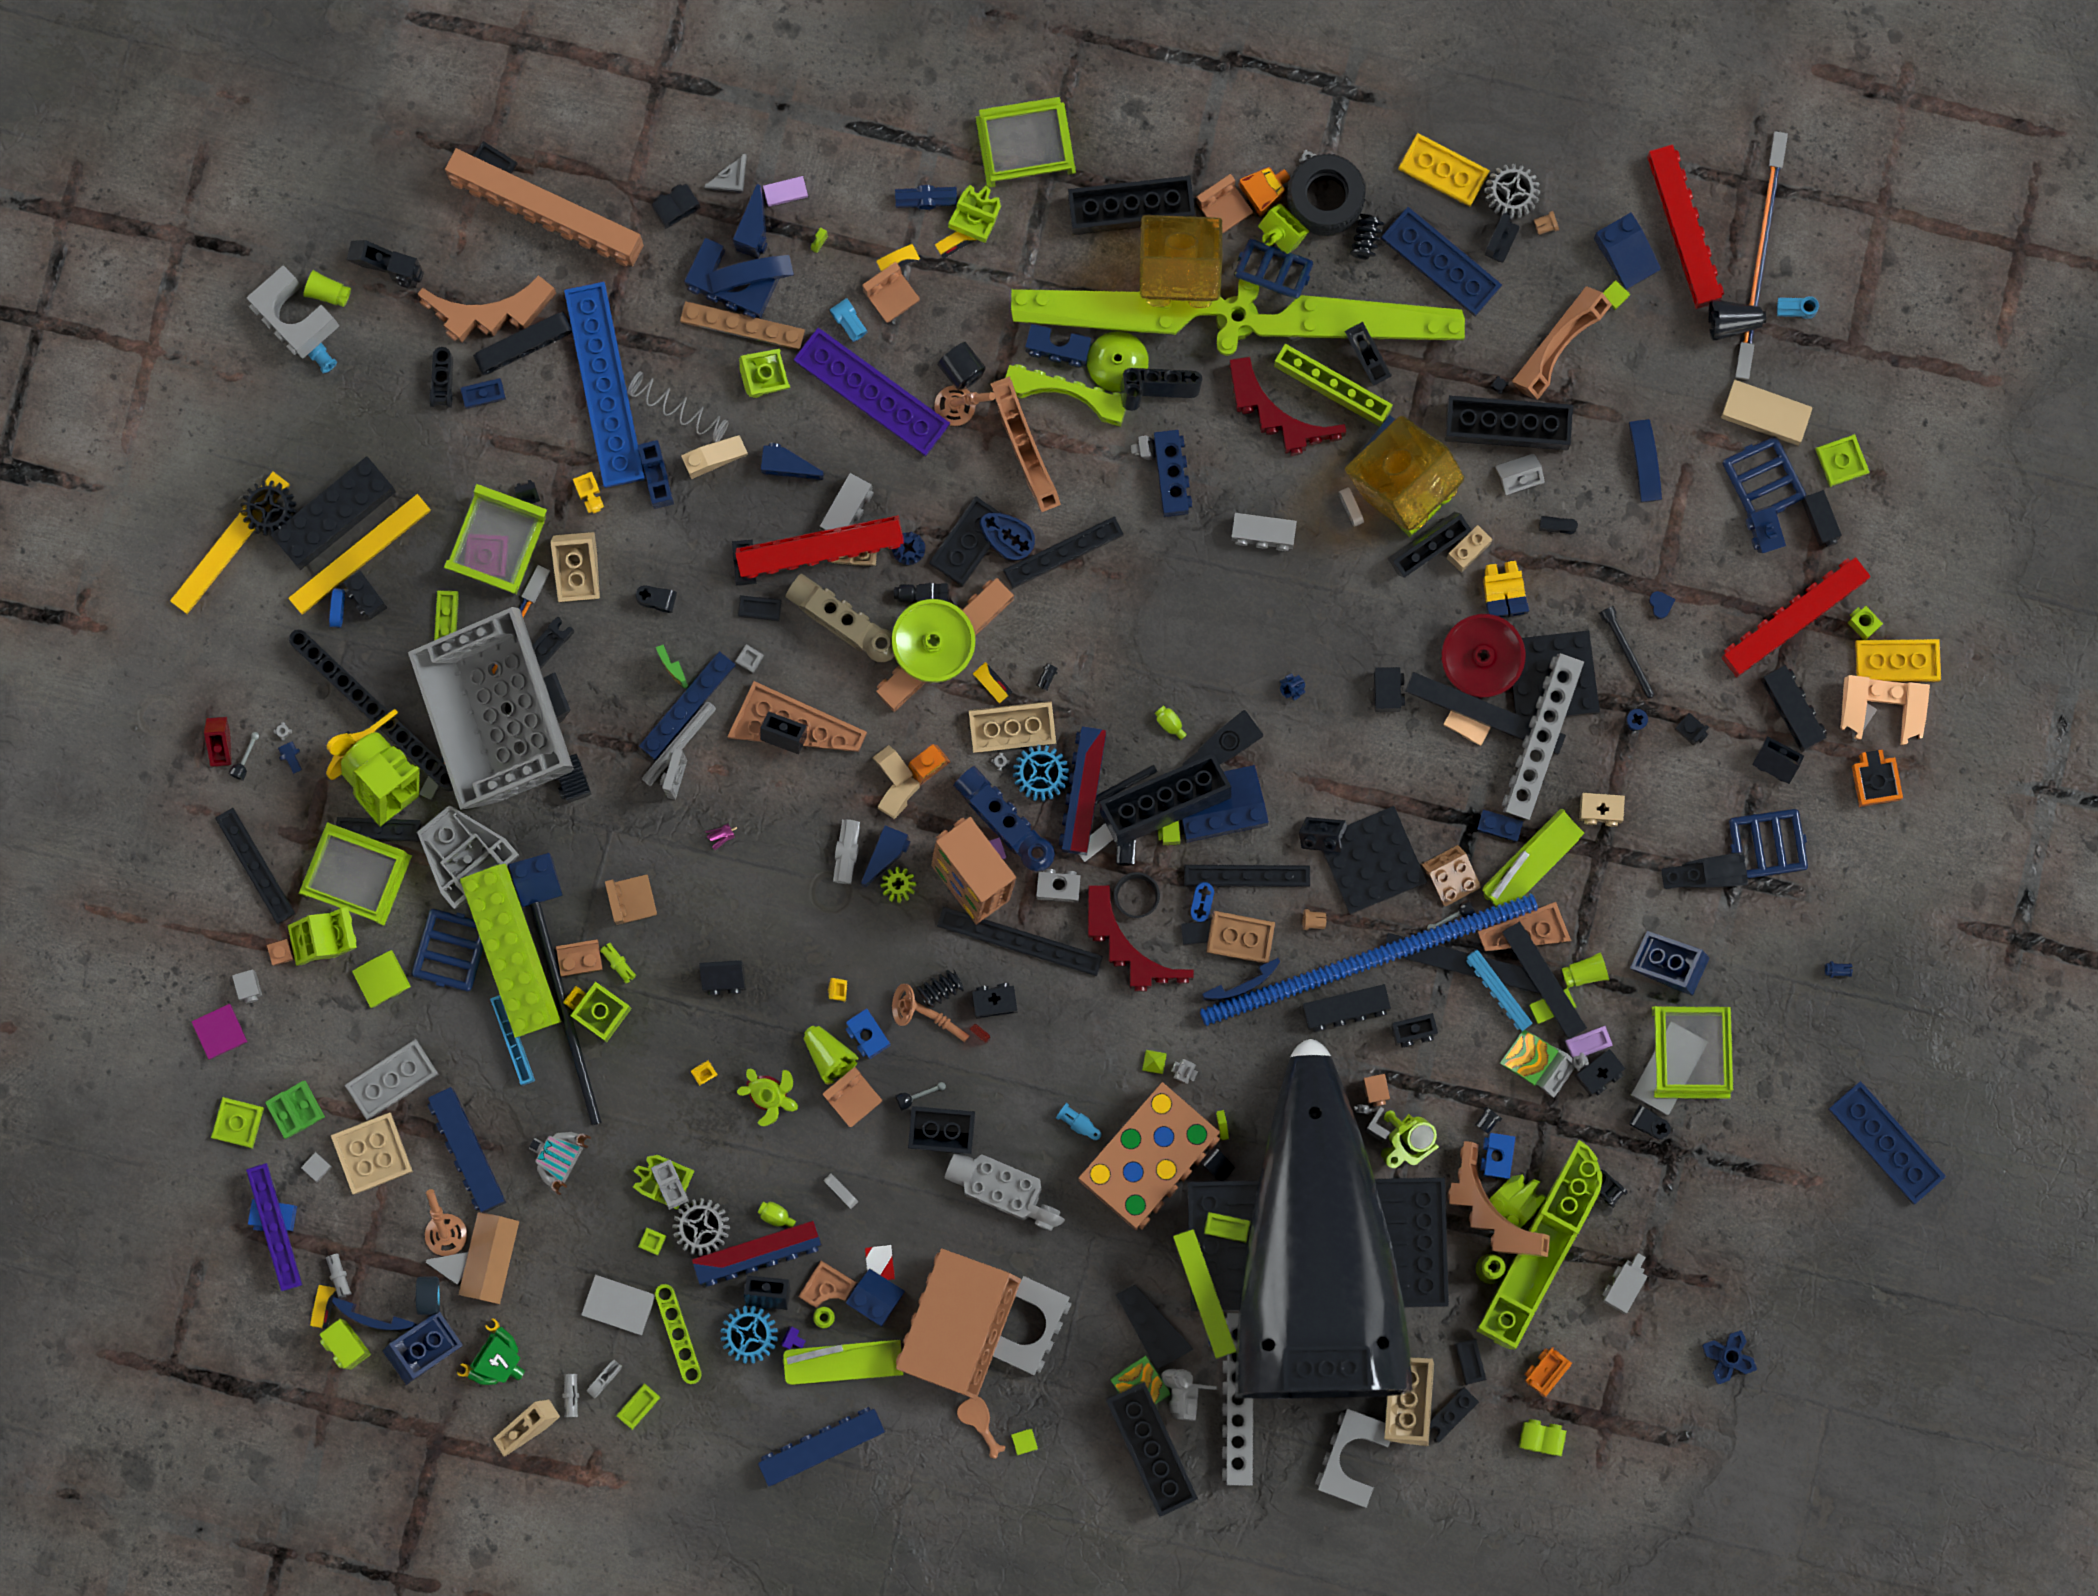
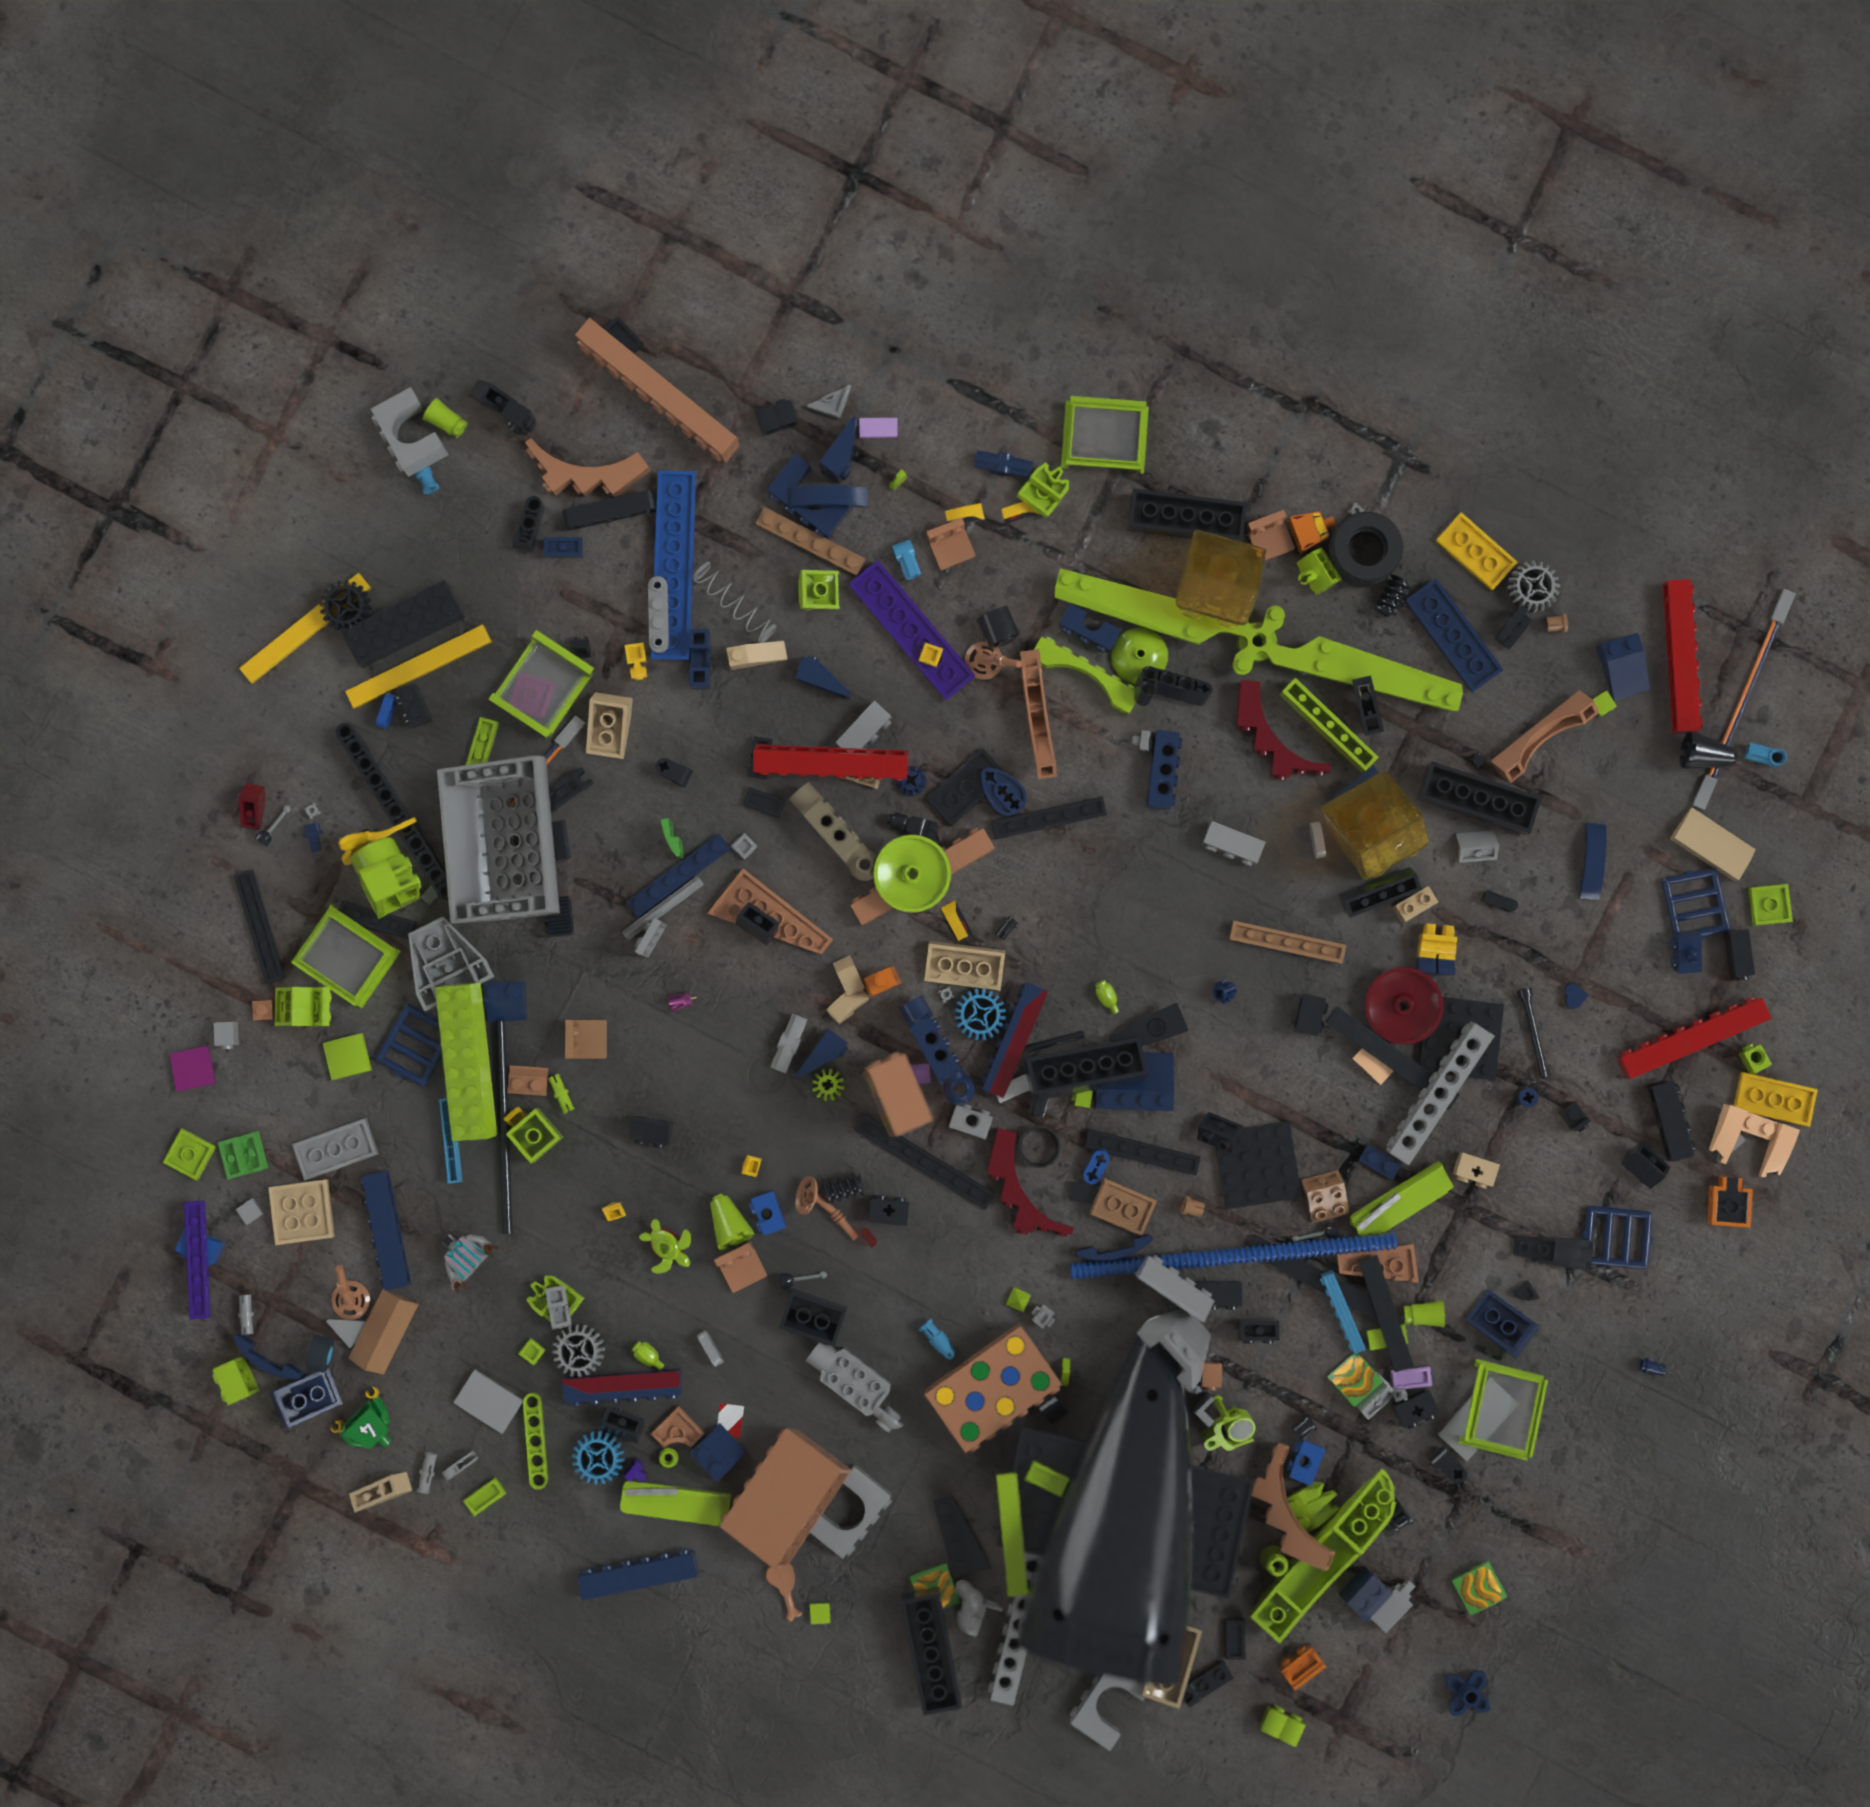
camera: 10 degrees right, 5 degrees up
yellow sticker [310,1285,336,1329] -> none
dark blue bar [1234,239,1313,299] -> none
dark blue plate [1828,1081,1946,1205] -> none
none -> light grey plate [648,576,669,653]
none -> yellow tile [919,643,943,668]
none -> light grey slope [1135,1255,1214,1323]
none -> light grey wedge [1137,1308,1211,1392]
none -> medium nougat plate [1229,921,1346,964]
none -> dark blue slope [1339,1565,1393,1622]
none -> slope [1452,1561,1507,1616]
none -> black tile [1512,1281,1540,1300]

